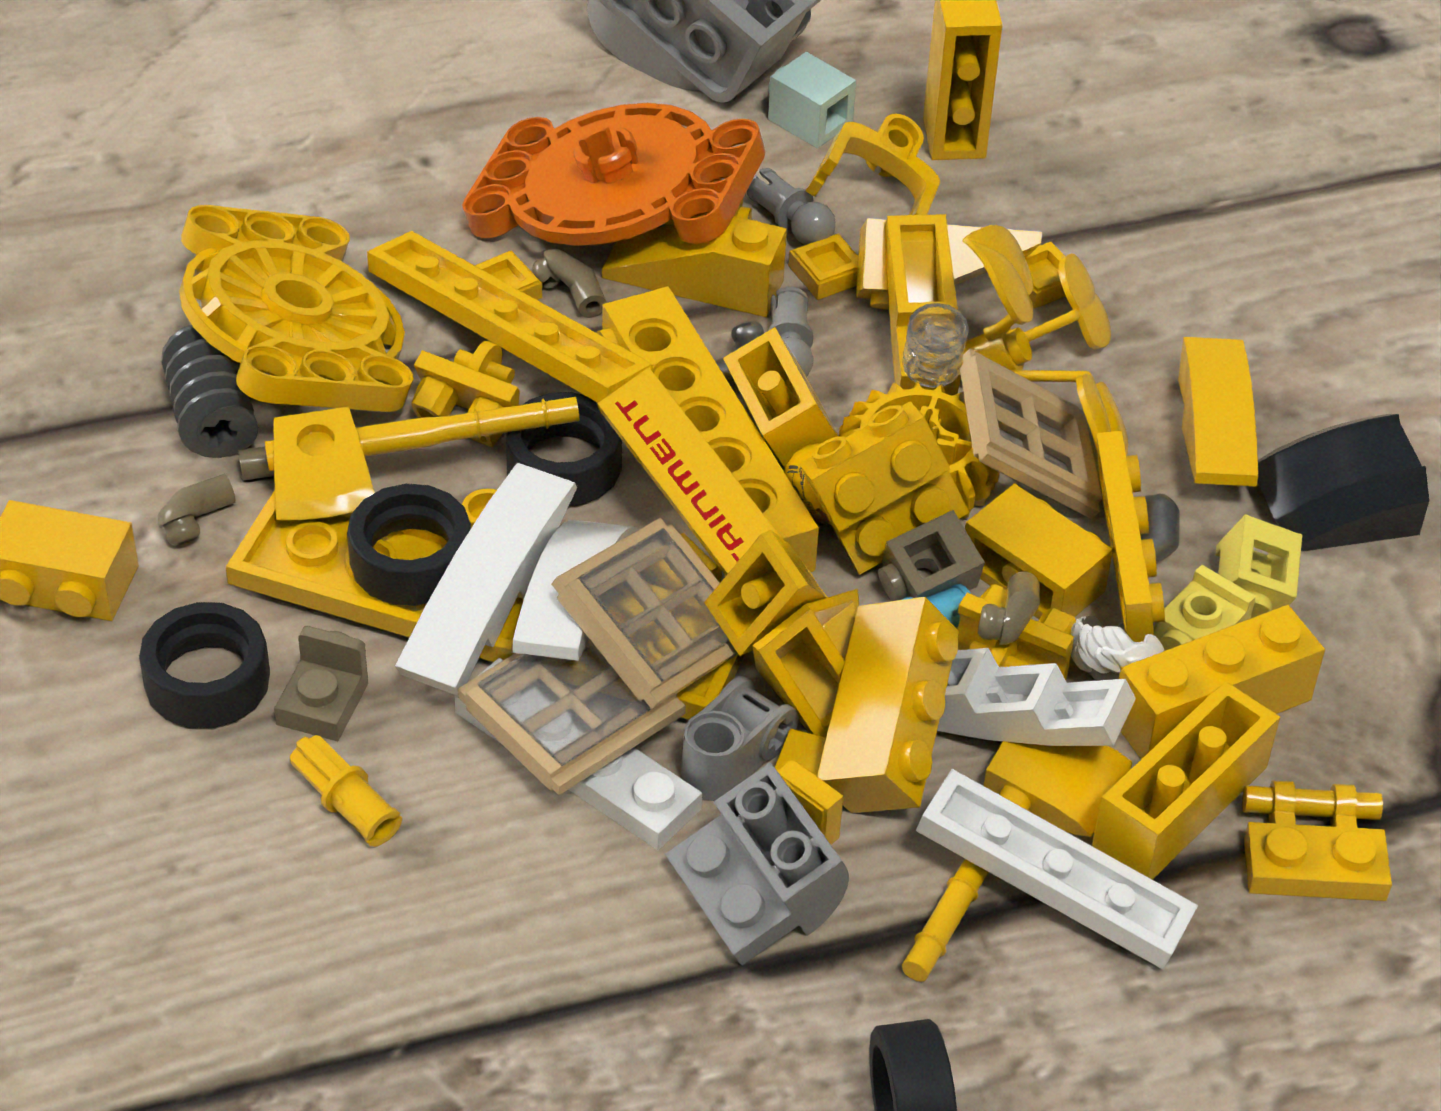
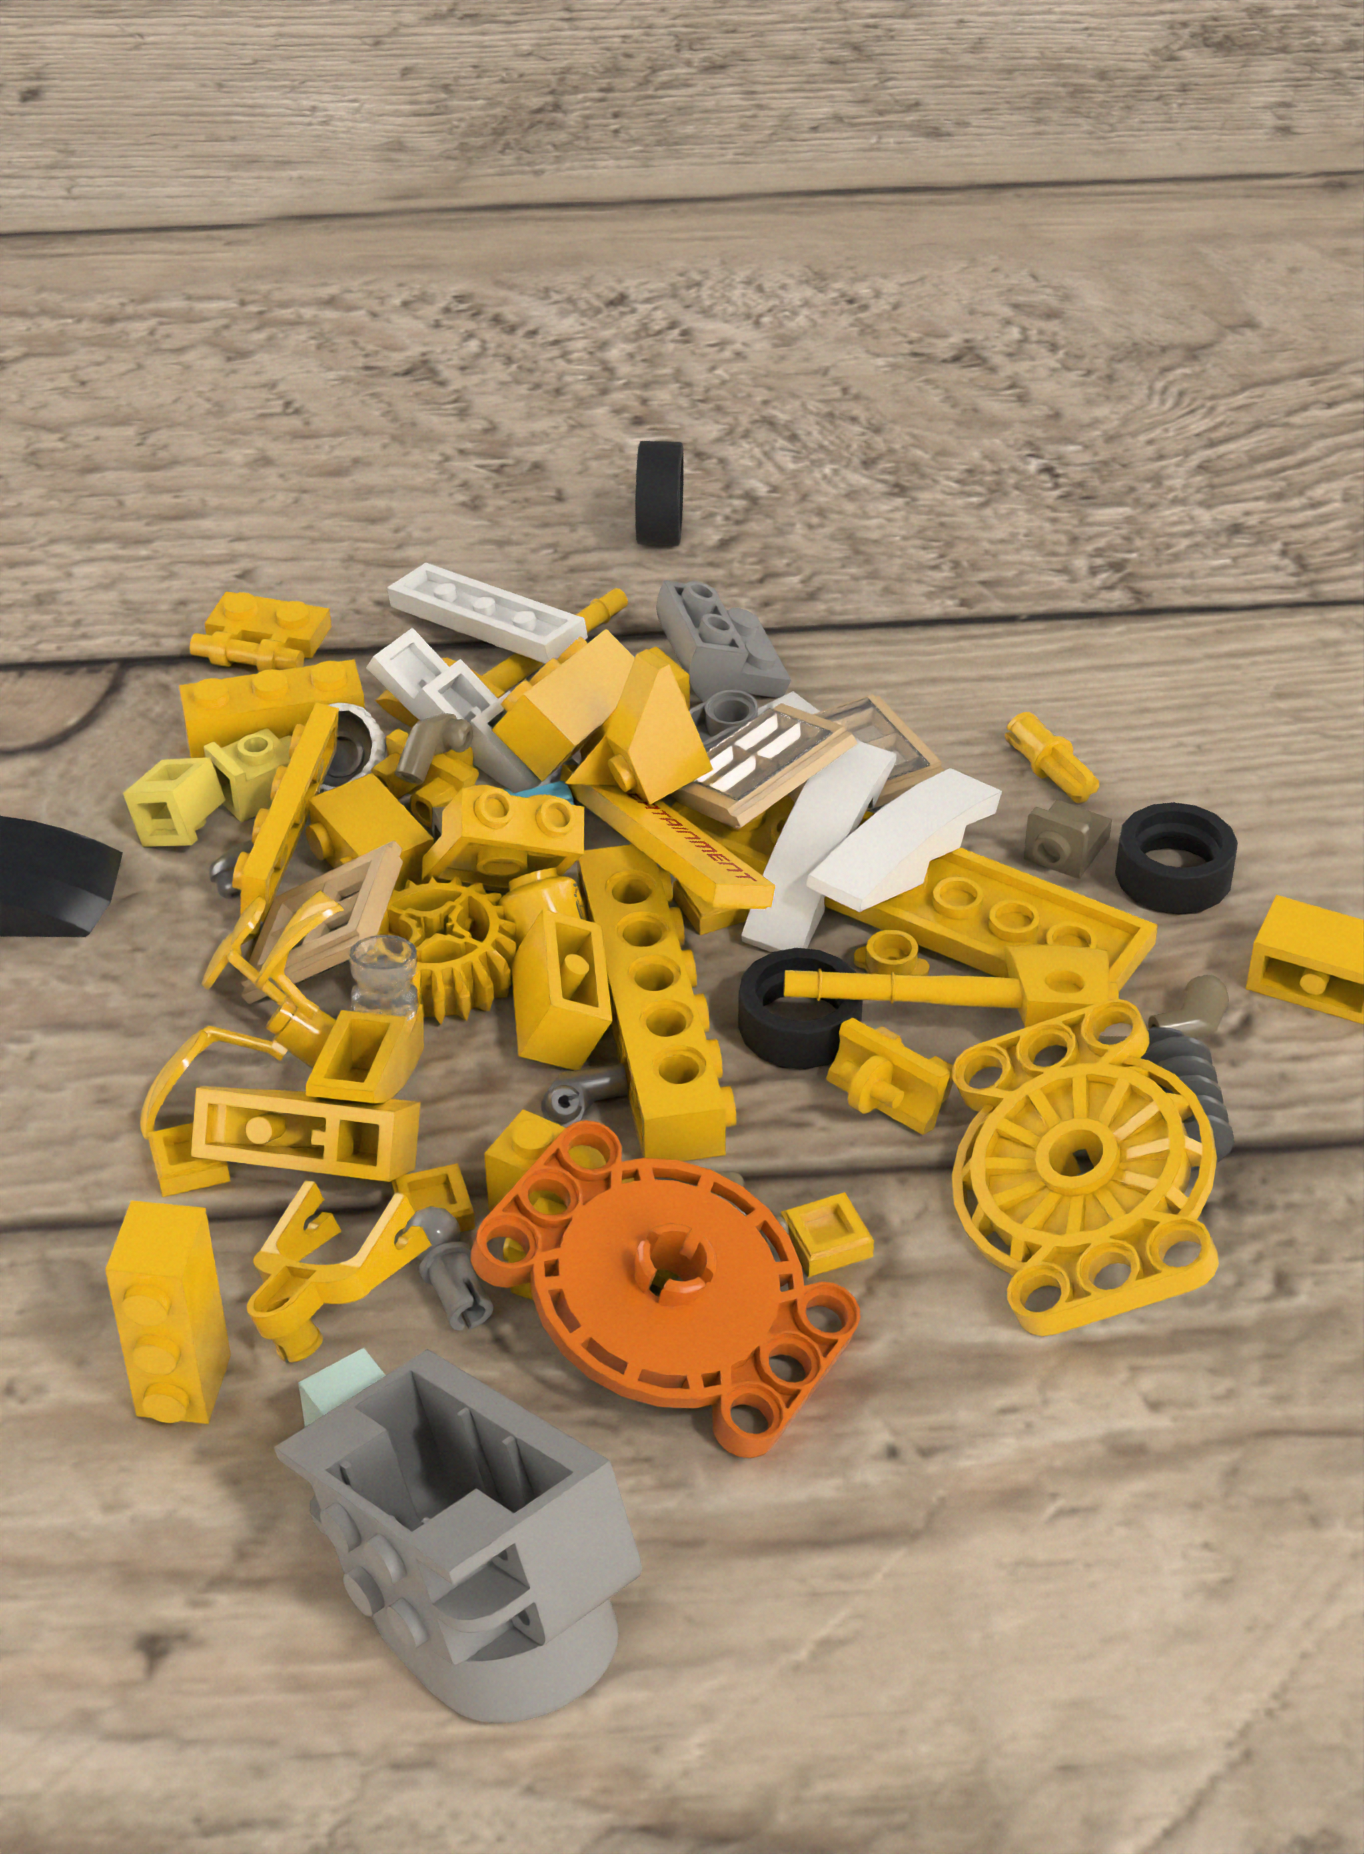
camera: 165 degrees left, 5 degrees down
black tyre [347,483,471,606] -> none
yellow plate [367,231,653,403] -> none
light grey pin [768,287,814,376] -> none
yellow brick [1092,681,1280,880] -> none
yellow slope [1178,337,1258,486] -> none

